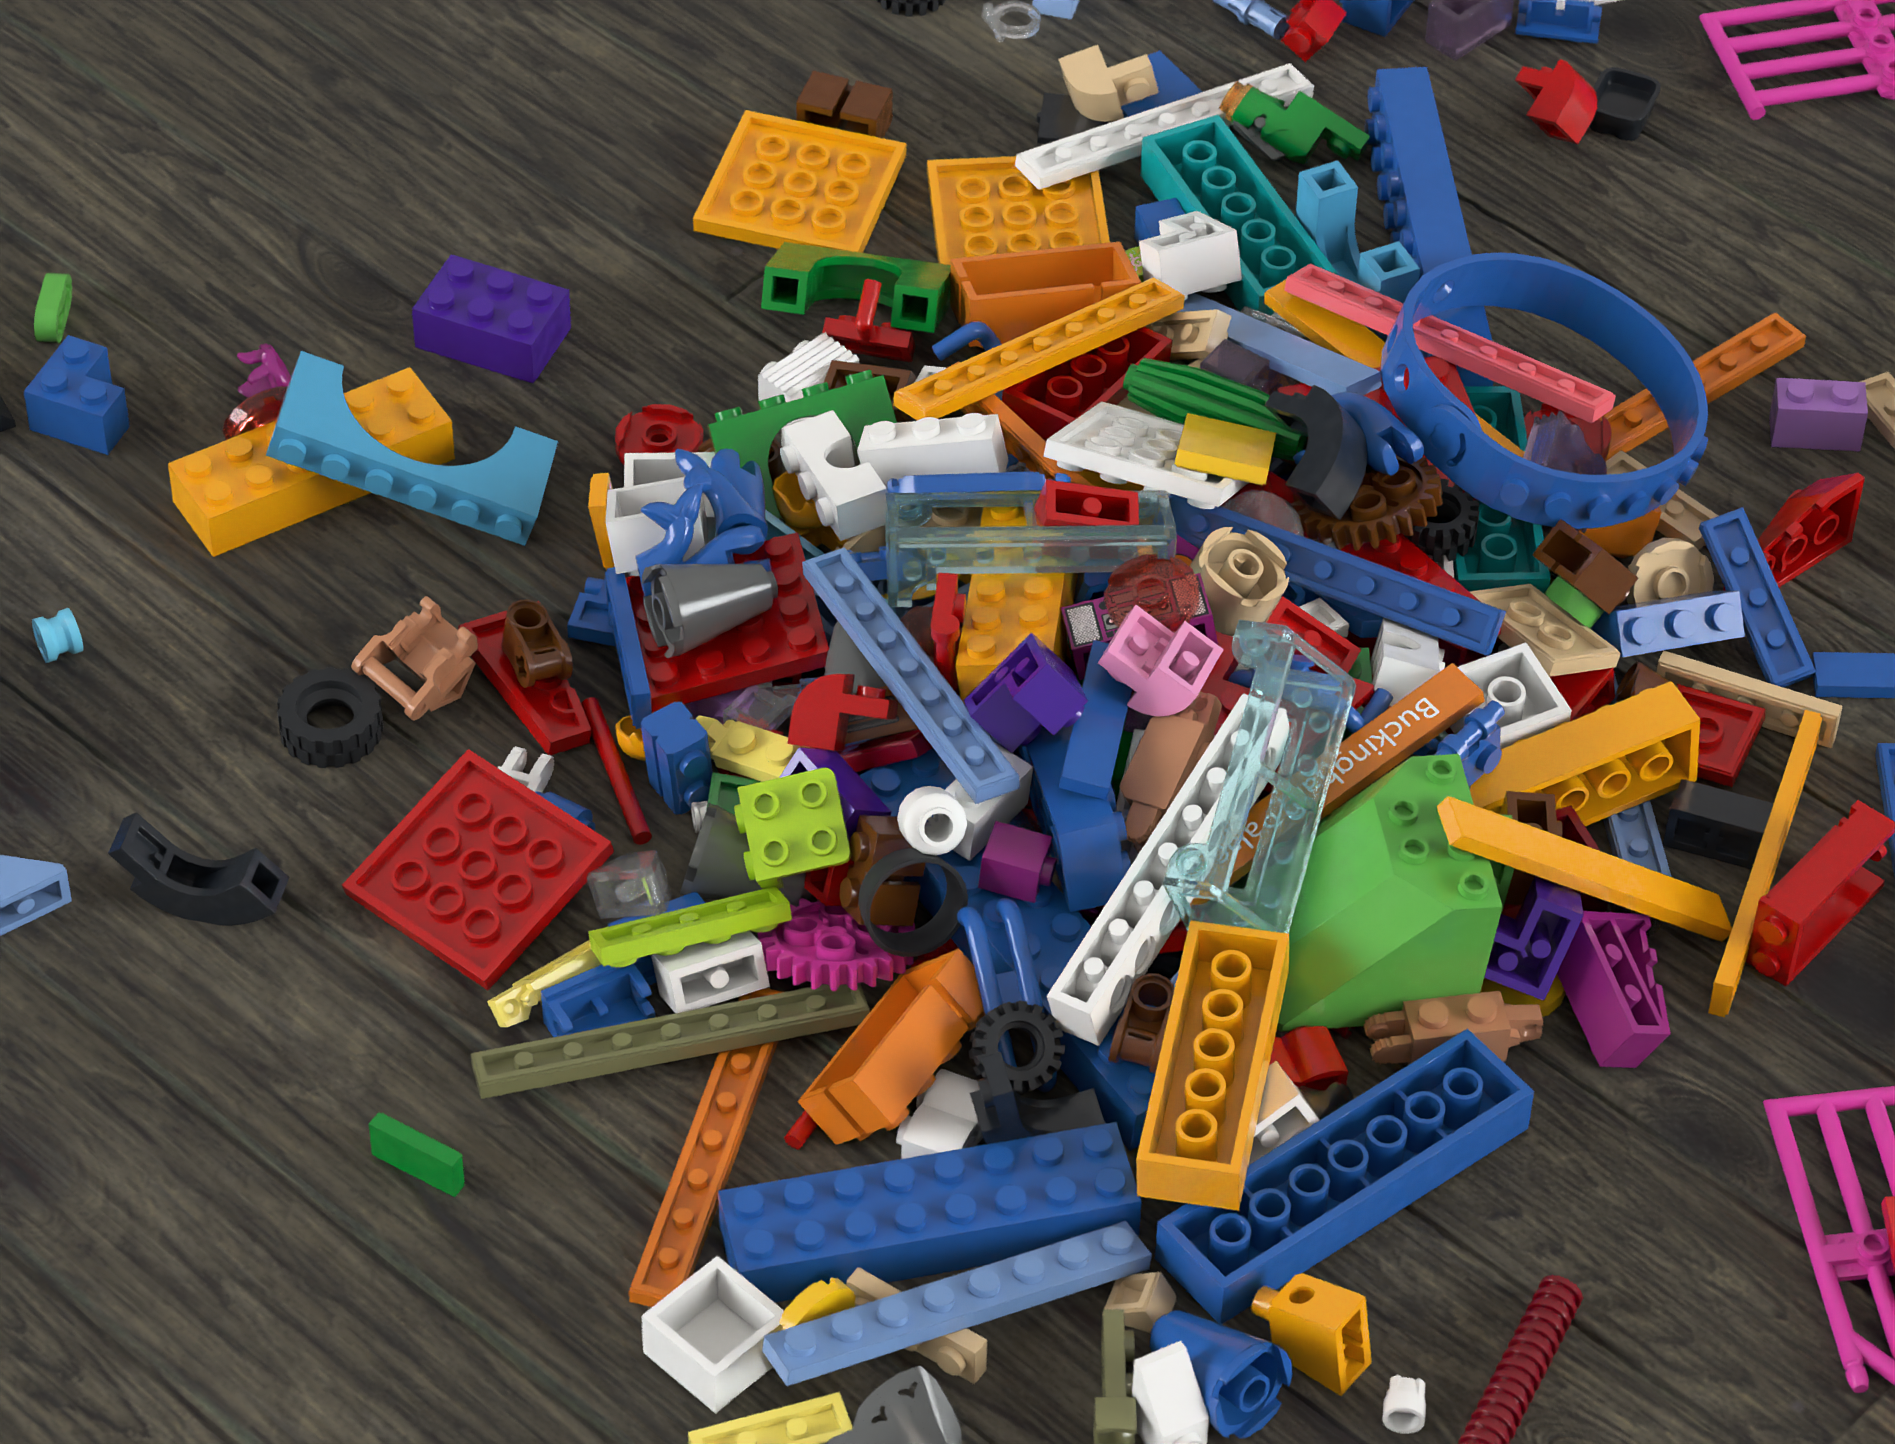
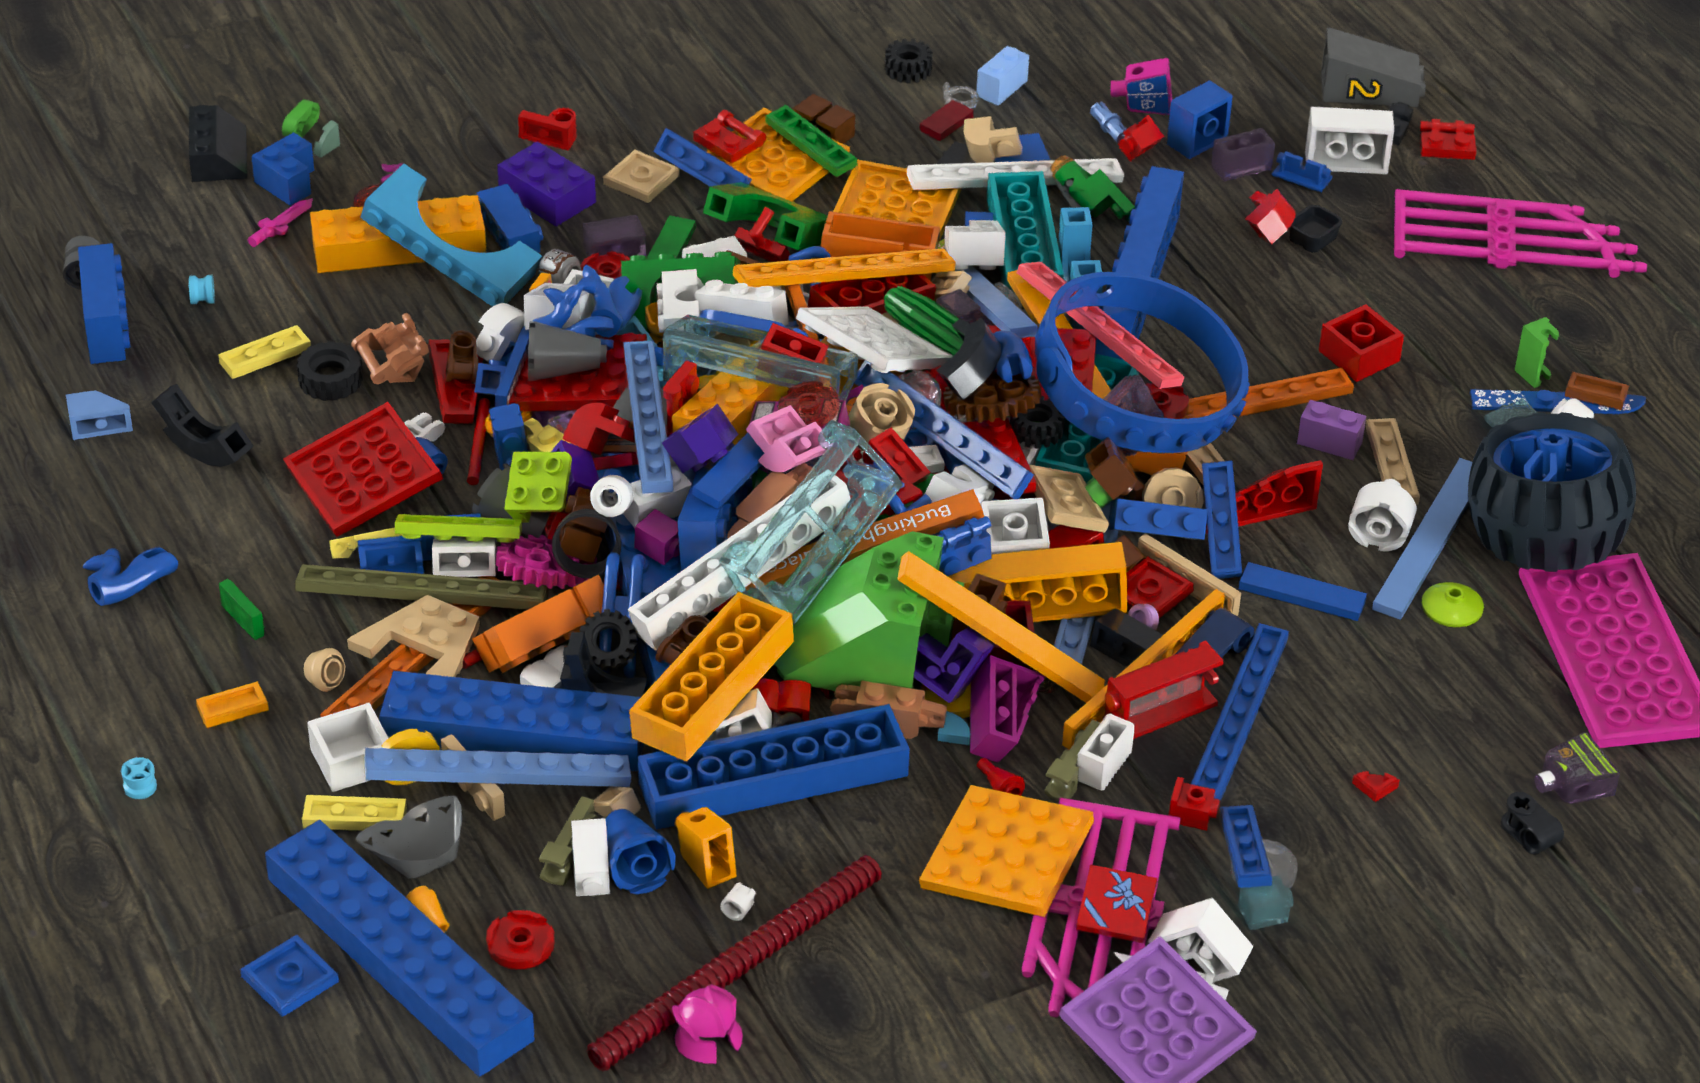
camera: 20 degrees right, 5 degrees down
clear slope [587,850,672,919] -> none
yellow tile [1174,413,1276,486] -> none
none -> blue piece [83,547,178,606]
none -> light orange tile [196,681,269,728]
none -> light yellow plate [218,325,311,379]
none -> dark pink sword [248,198,313,247]
none -> tan cone [304,648,345,692]
none -> sand green tile [314,120,340,158]
none -> tan wing [347,595,480,677]
none -> blue brick [474,360,506,397]
none -> blue brick [476,184,543,253]
none -> white brick [476,303,525,362]
none -> red plate [518,108,577,151]
none -> light grey head [539,249,582,284]
none -> clear purple brick [583,214,646,258]
none -> tan tile [603,150,680,203]
none -> green tile [647,215,696,260]
none -> blue tile [653,128,752,186]
none -> red plate [693,110,766,164]
none -> green plate [765,105,857,177]
none -> dark red tile [919,100,974,141]
none -> light orange plate [919,785,1094,917]
none -> medium azure tile [938,711,970,745]
none -> red cone [977,758,1025,796]
none -> olive plate [1044,719,1100,801]
none -> white brick [1076,714,1135,790]
none -> lavender tile [1128,604,1159,630]
none -> dark blue door [1174,608,1254,658]
none -> red brick [1319,304,1404,382]

